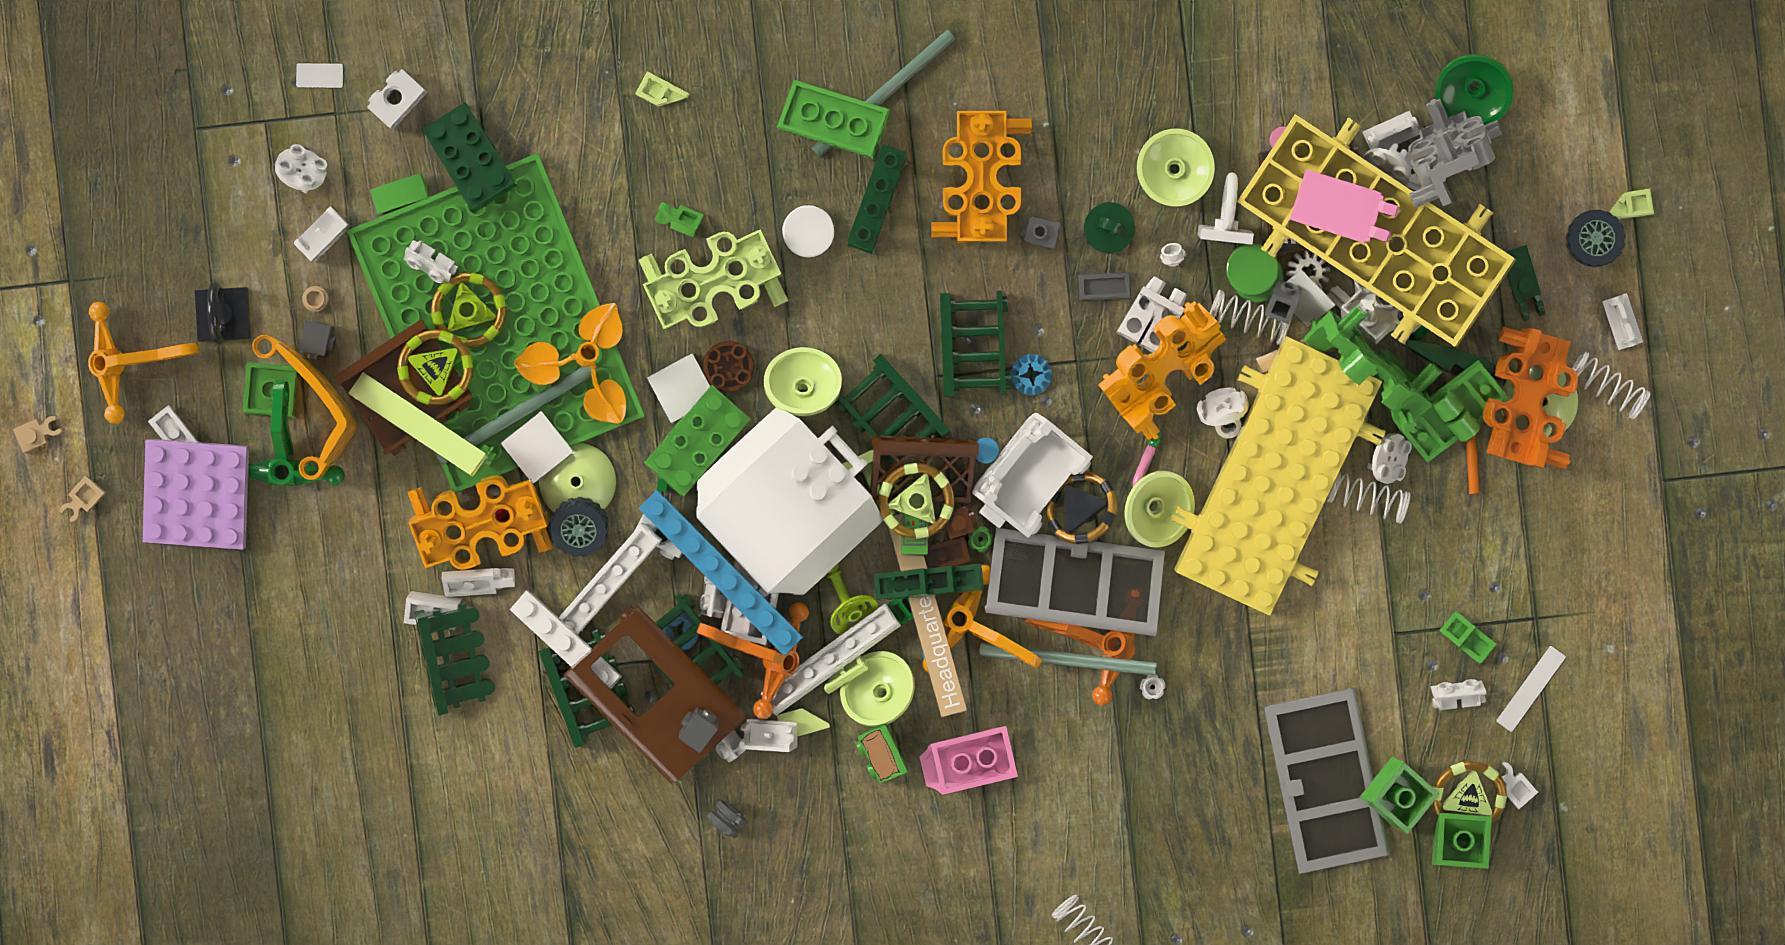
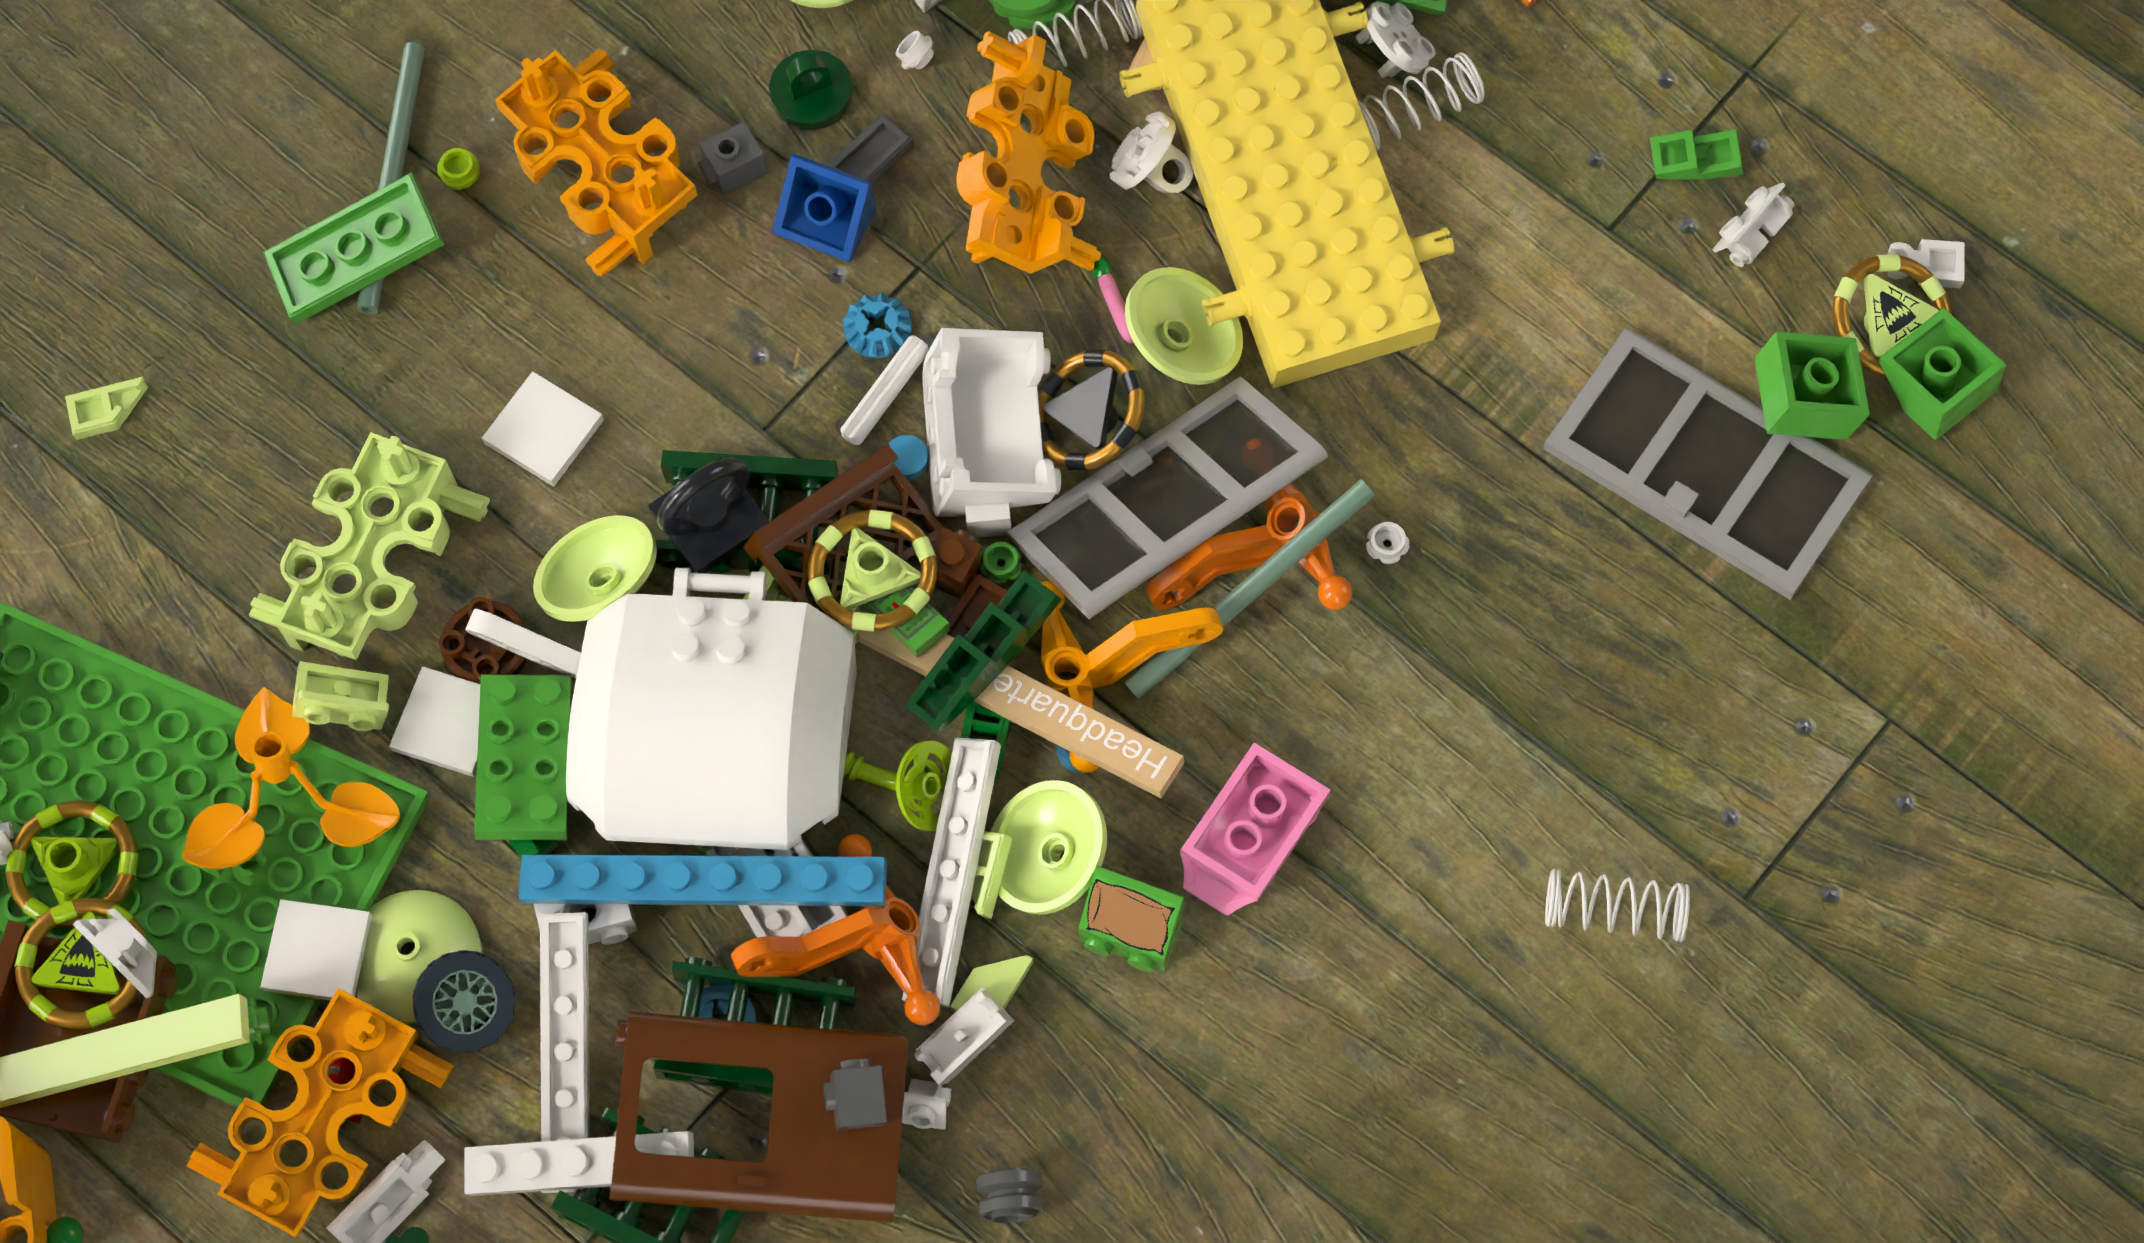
camera: 35 degrees left, 20 degrees down
sand green piece [436,367,598,465] -> none
bright green plate [655,202,704,238] -> none
white hinge [700,576,727,618] -> none
white tile [783,205,834,258] -> none
dark green fence [848,145,907,255] -> none
dark green fence [940,291,1011,397] -> none
white hips [1116,277,1187,353] -> none
white sticker [1496,646,1566,732] -> none
none -> white piece [73,909,157,998]
none -> yellowish green bracket [292,661,389,731]
none -> lime plate [437,148,480,190]
none -> white beam [465,609,581,679]
none -> white tile [482,371,604,487]
none -> black tile [648,457,770,574]
none -> blue slope [772,154,876,262]
none -> white axle [841,335,929,446]

